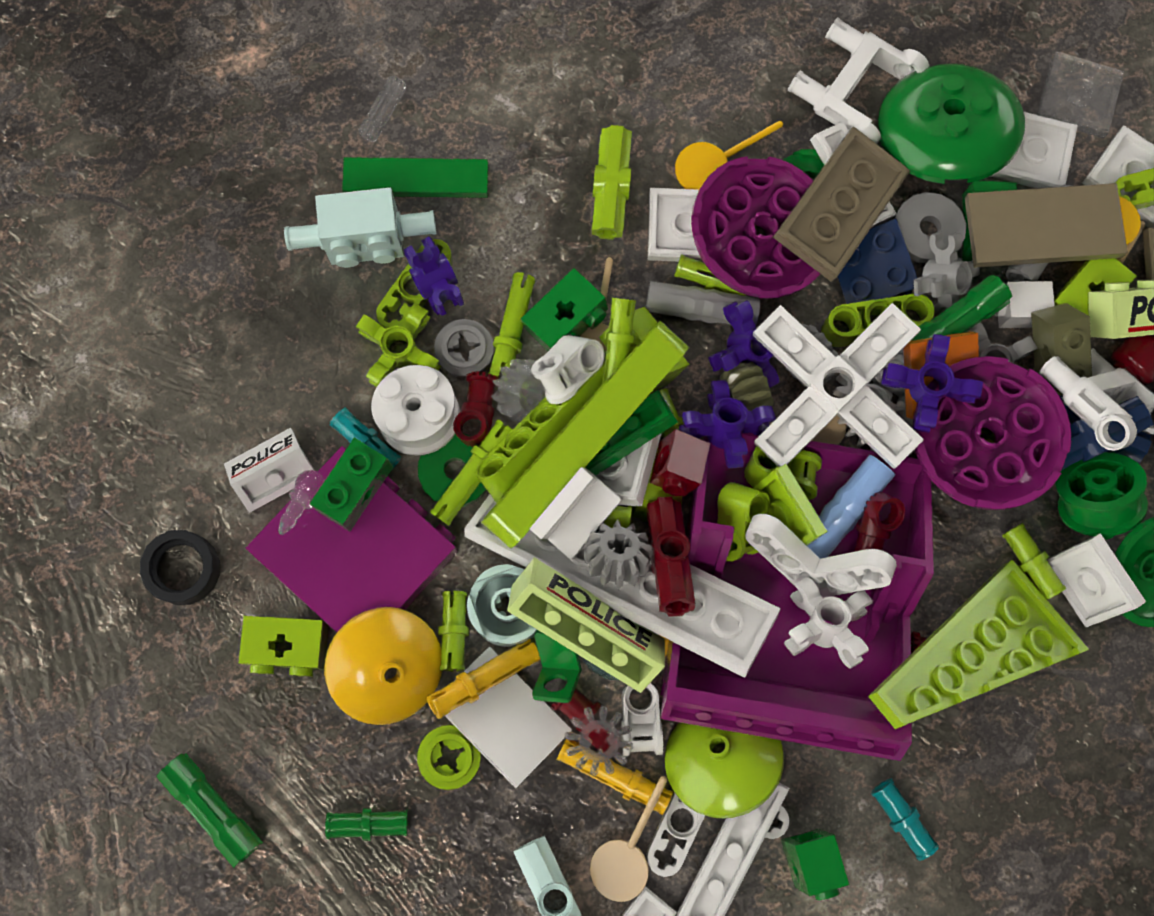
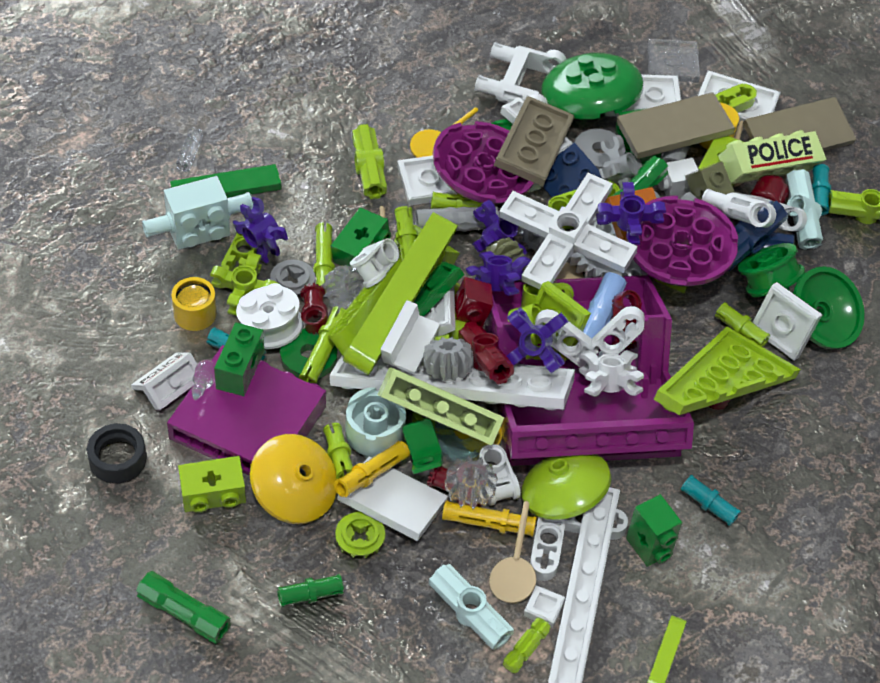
camera: 15 degrees left, 25 degrees down
none -> yellow piece [171,277,217,331]
none -> dark purple pin [506,307,569,373]

